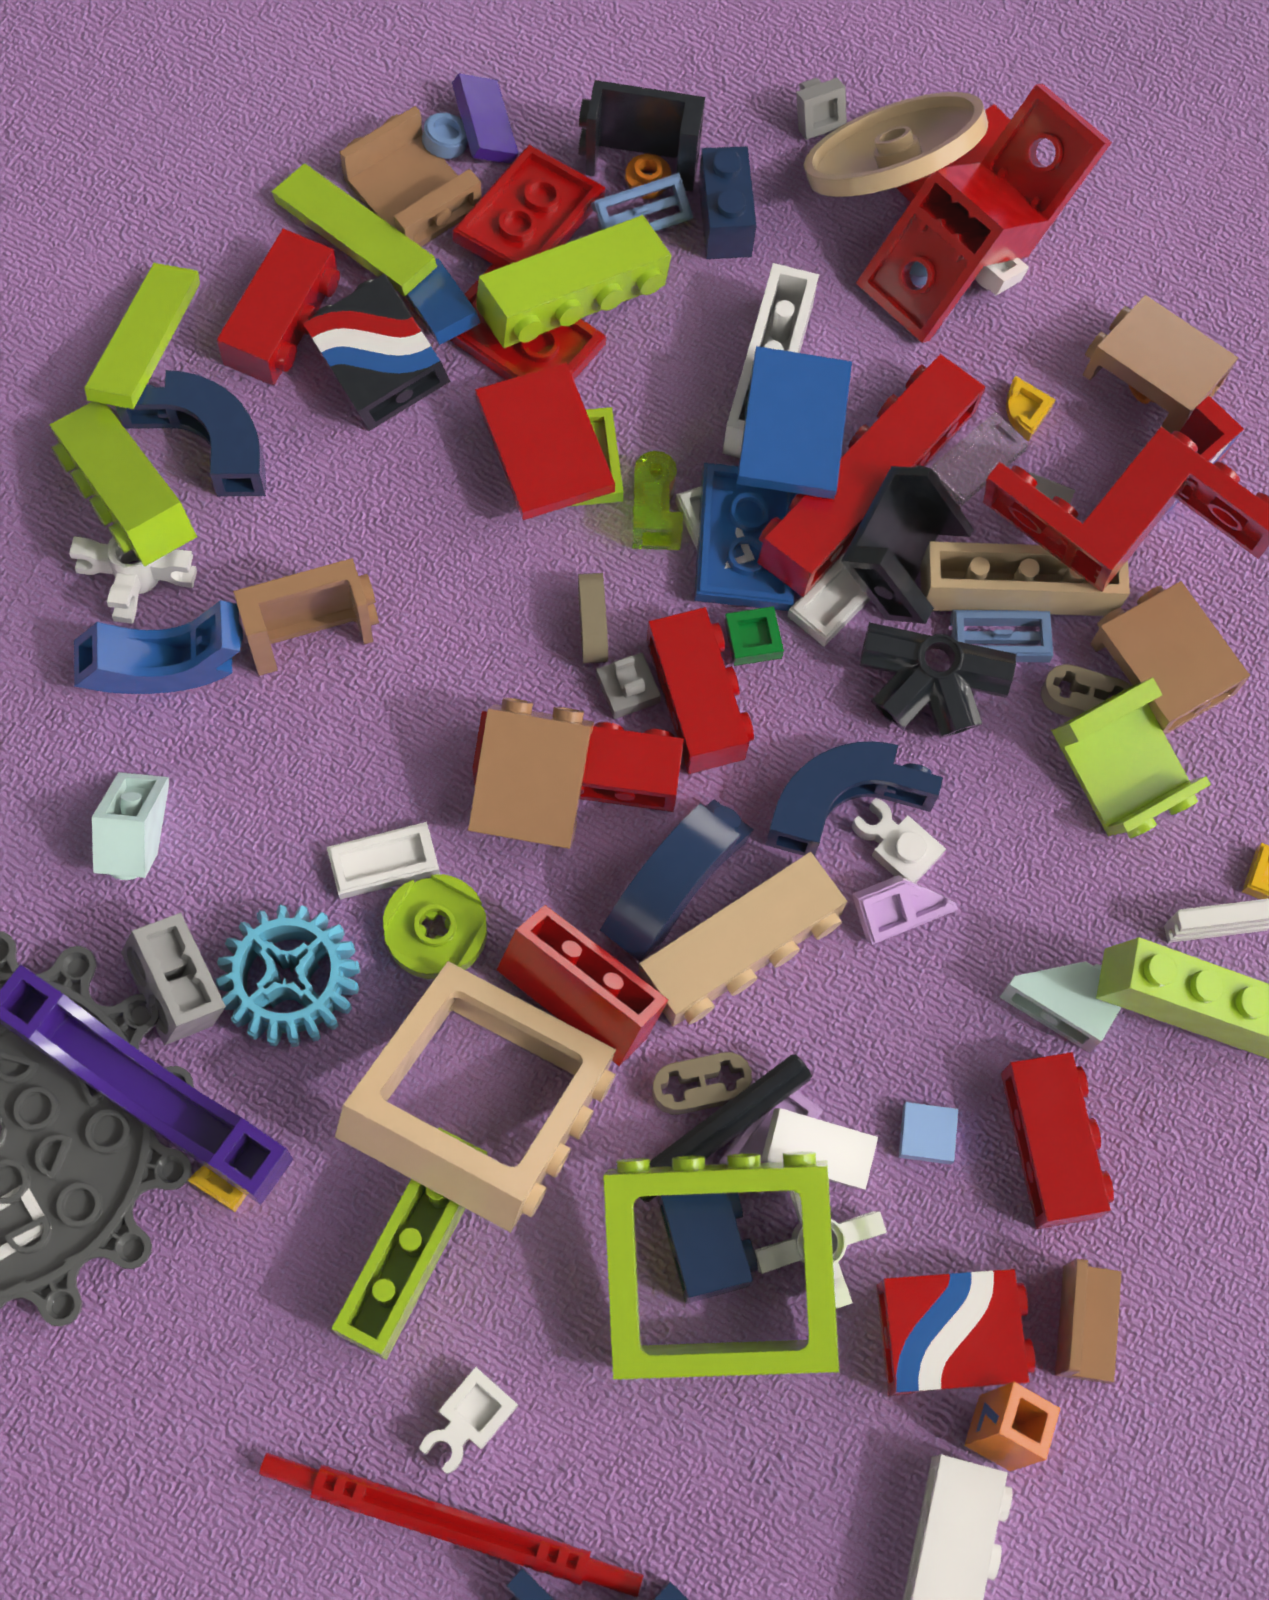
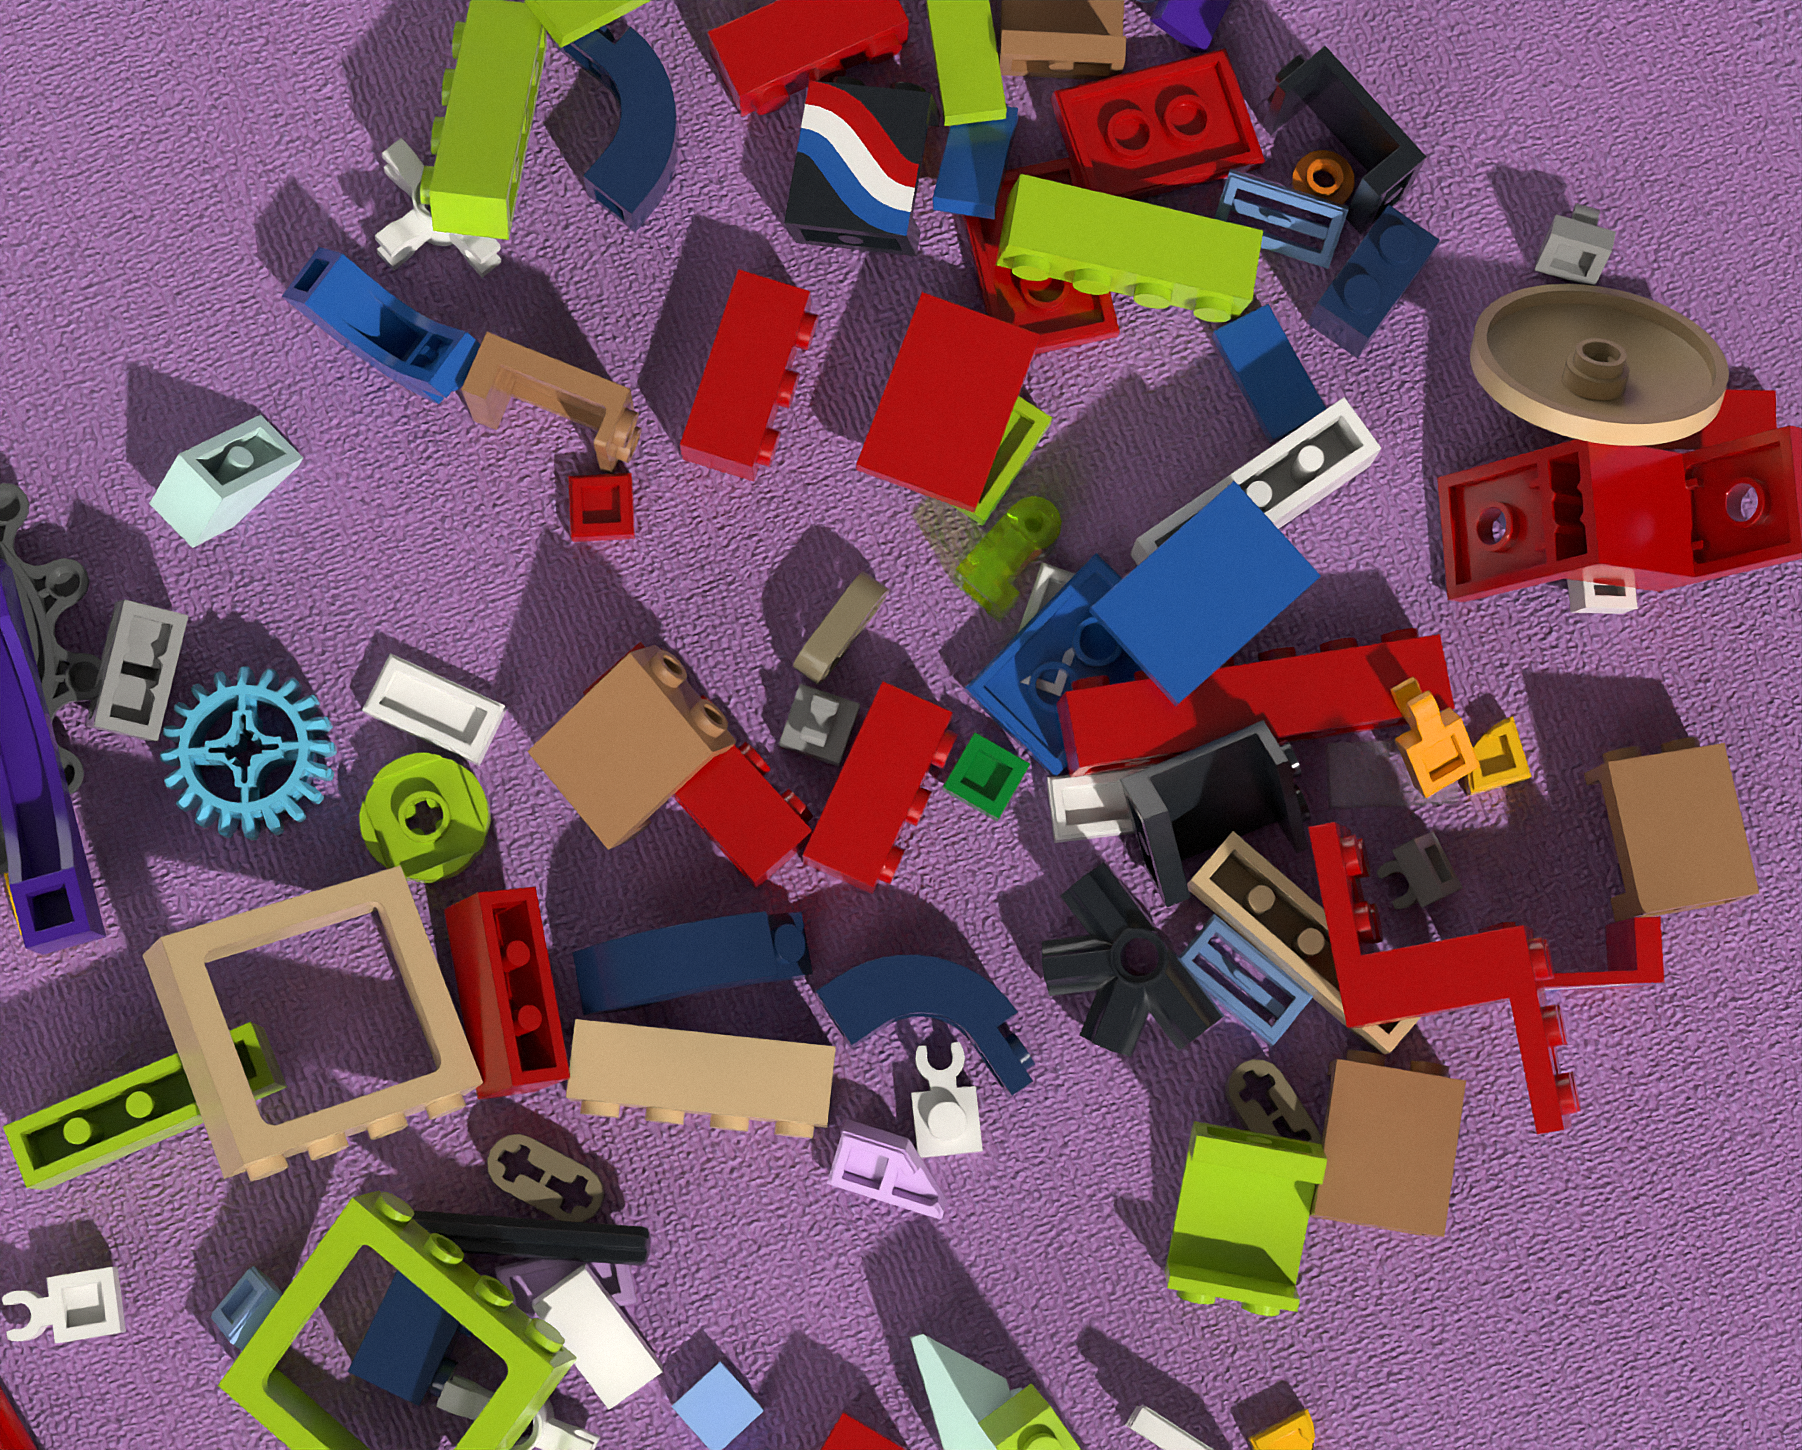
camera: 40 degrees right, 10 degrees up
none -> light blue tile [211,1266,283,1351]
none -> red tile [568,473,635,542]
none -> red brick [680,269,819,482]
none -> blue tile [1211,304,1326,444]
none -> light orange plate [1391,677,1480,798]

